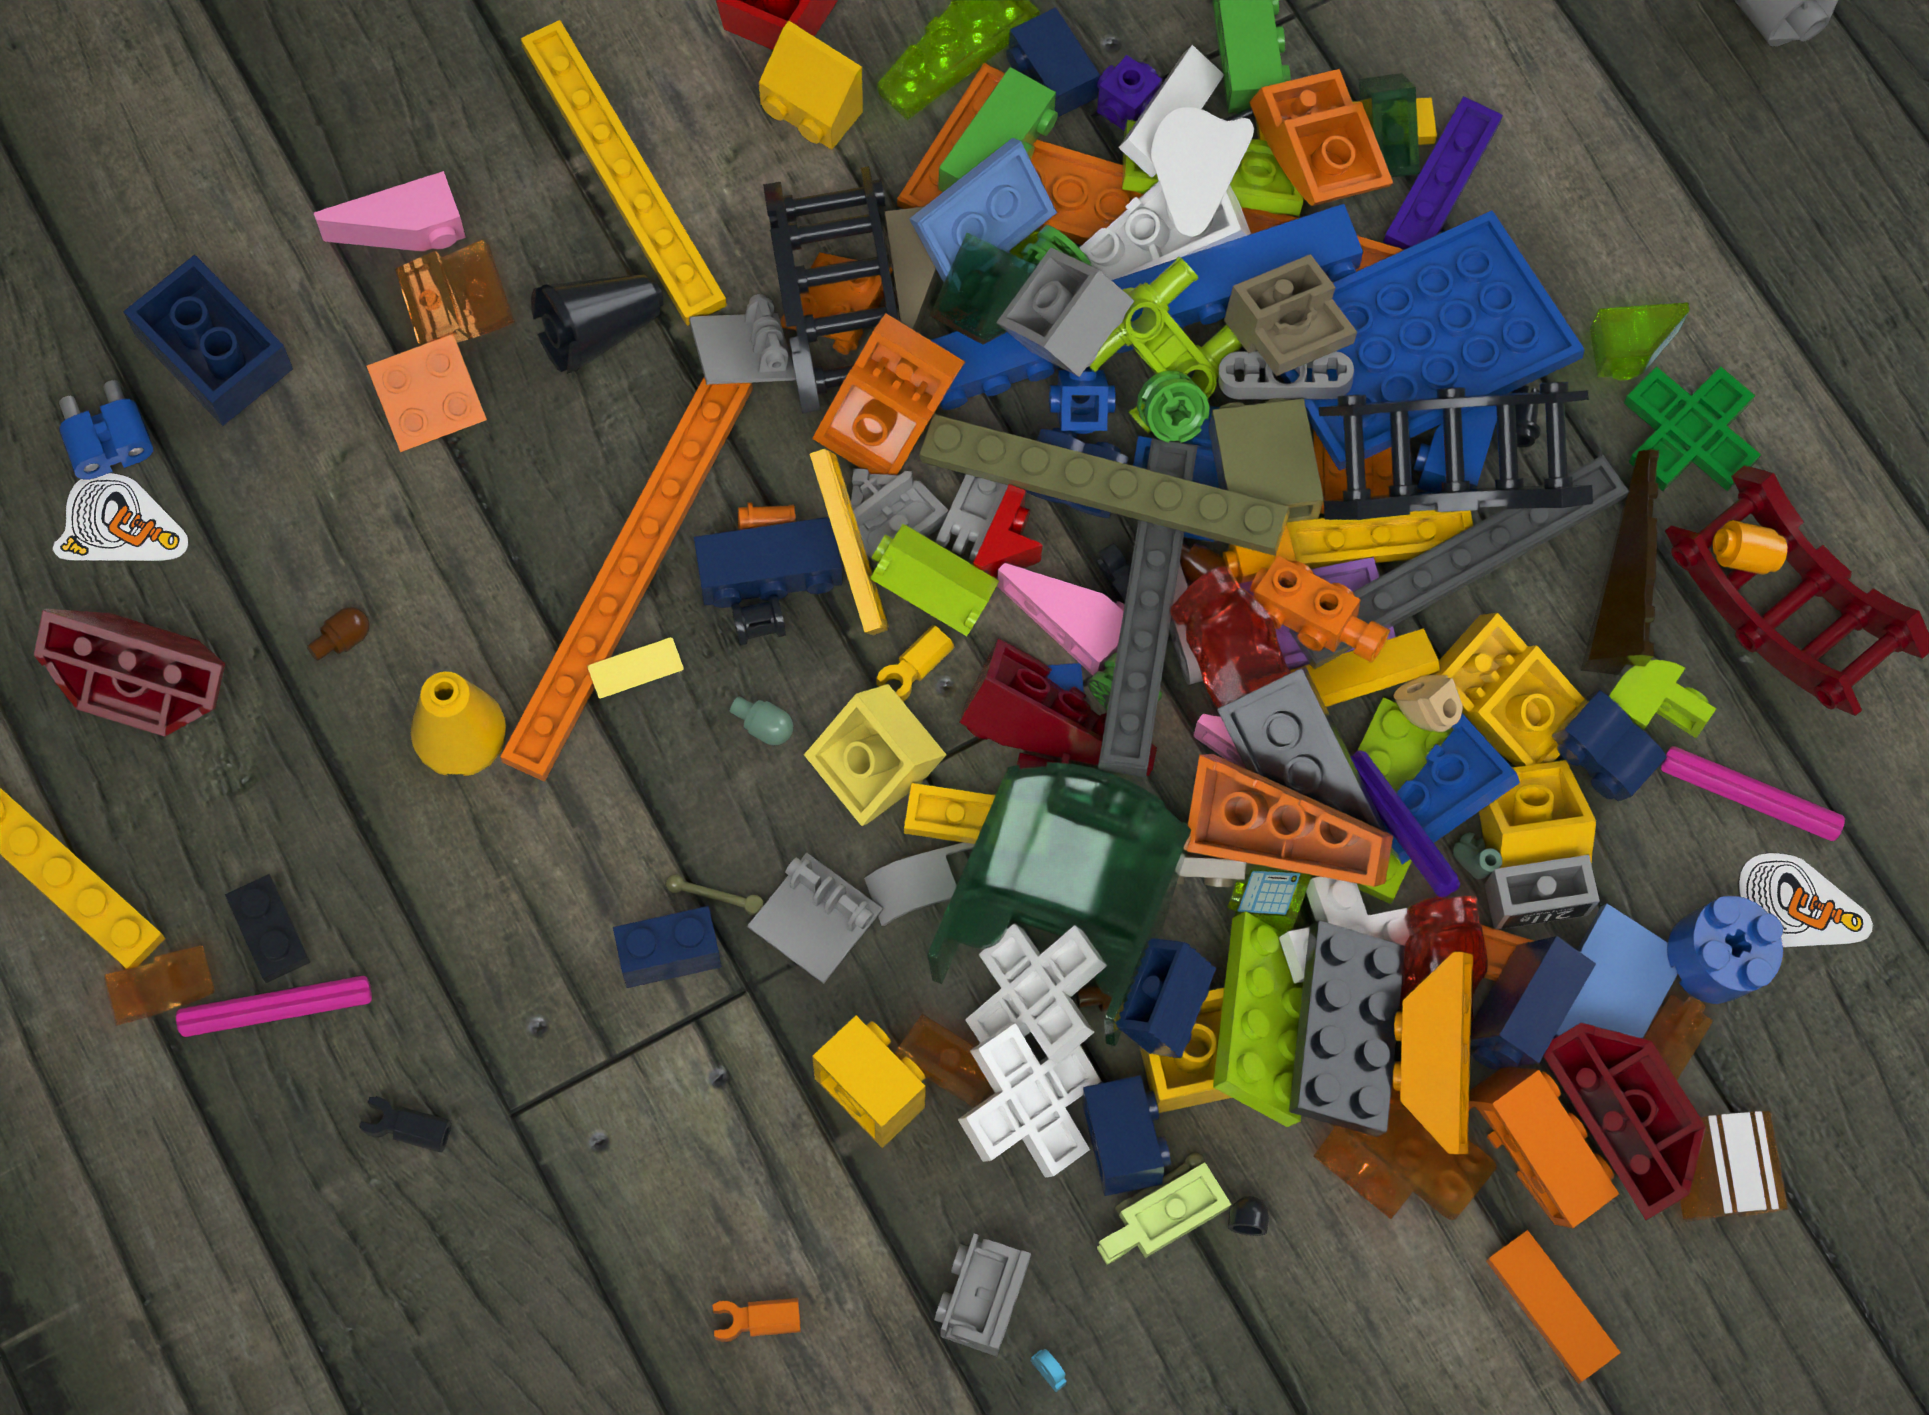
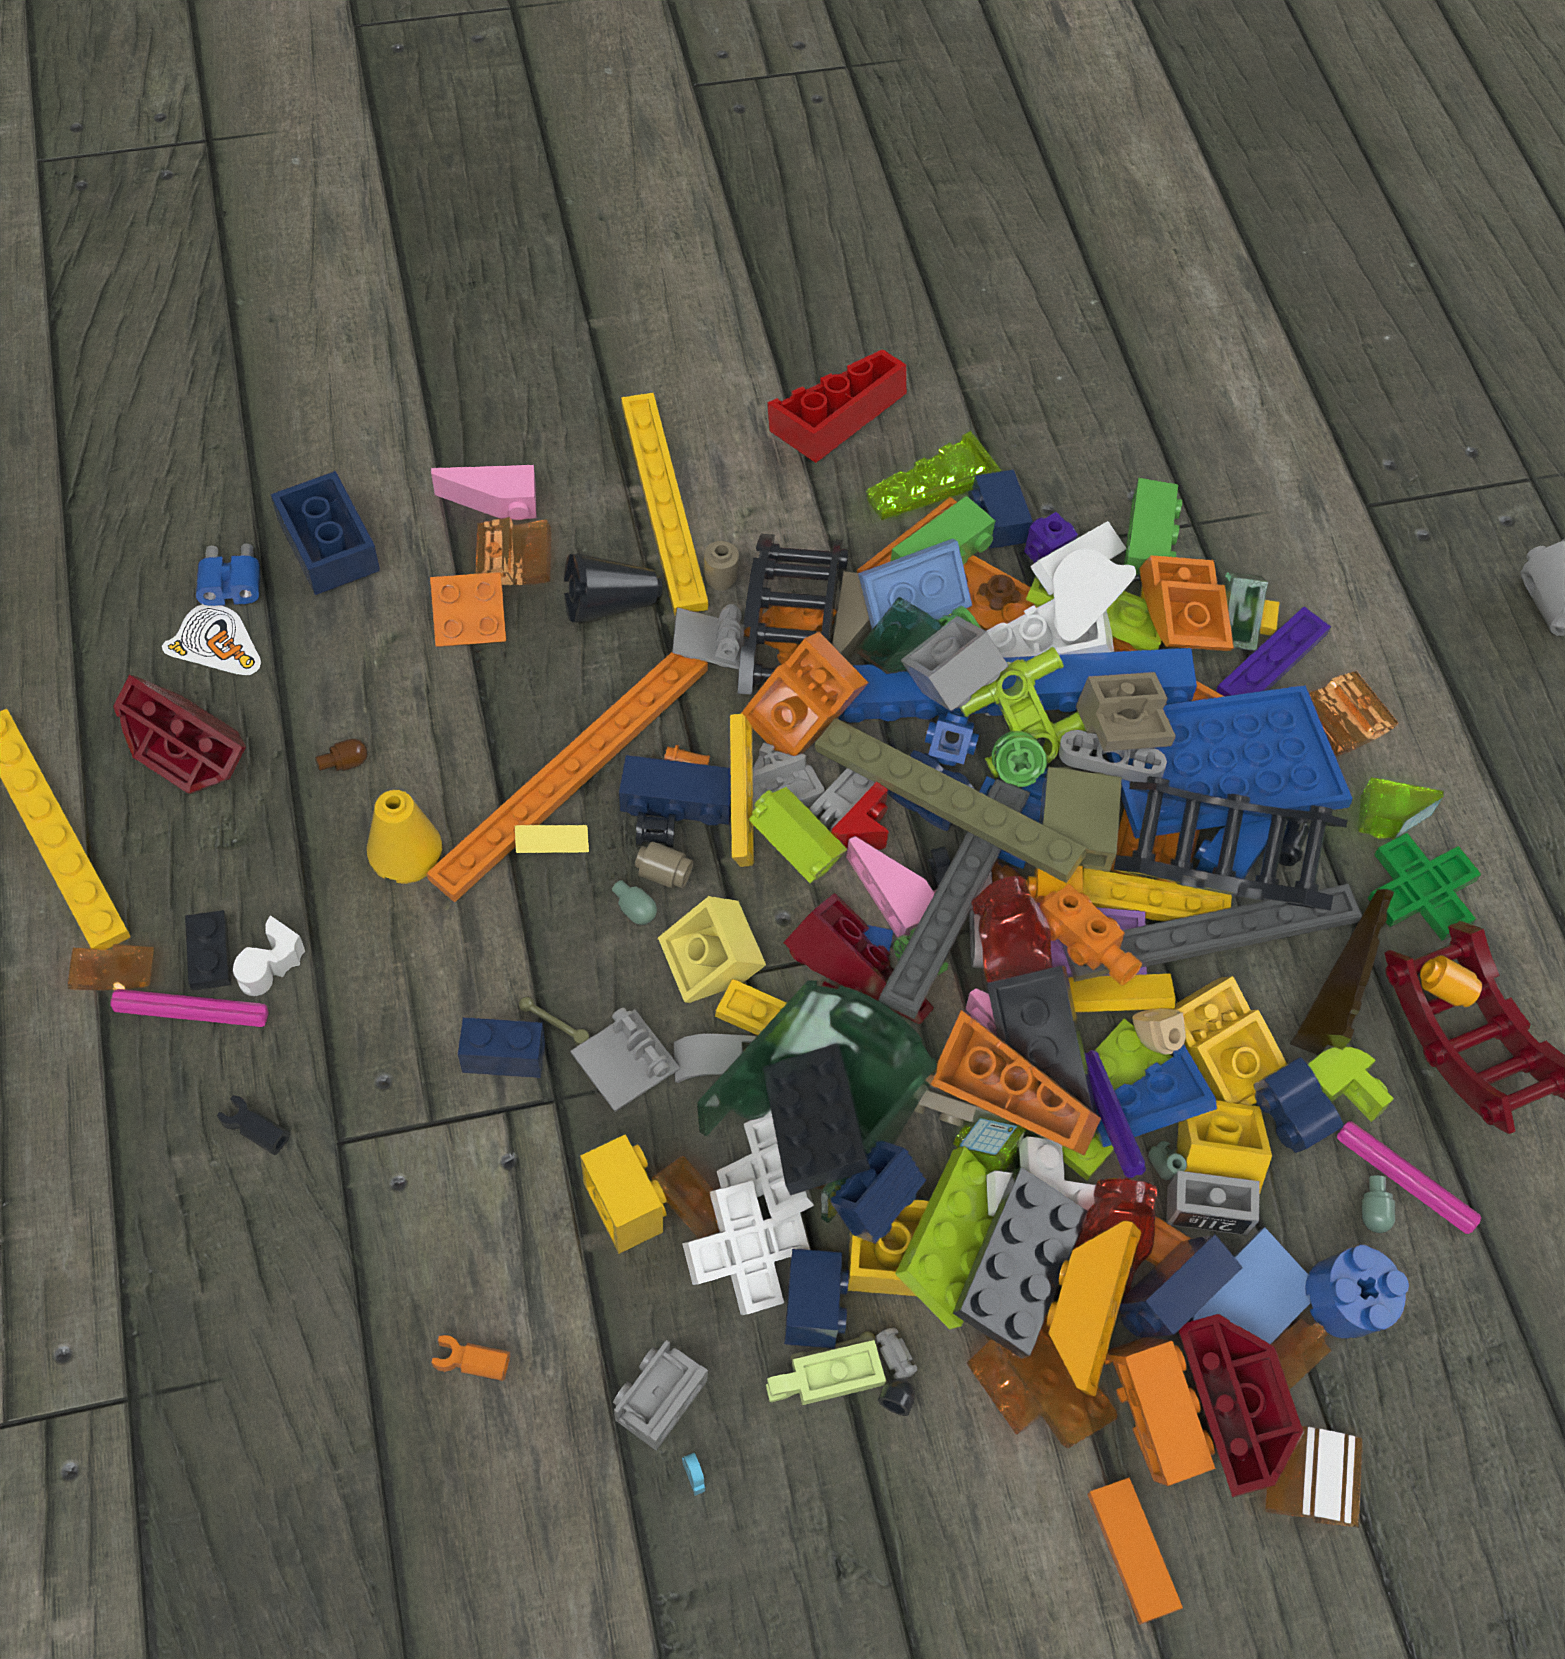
camera: 15 degrees right, 10 degrees down
yellow slope [759,21,863,150] -> none
yellow bar [876,625,954,702] -> none
sticker [1739,853,1873,947] -> none
none -> white leg [233,915,305,996]
none -> dark tan brick [635,841,693,889]
none -> dark tan brick [704,541,739,591]
none -> black plate [763,1042,870,1196]
none -> light grey piece [875,1328,917,1379]
none -> reddish brown plate [979,575,1020,611]
none -> clear orange slope [1308,671,1399,756]
none -> sand green cylinder [1362,1175,1396,1233]

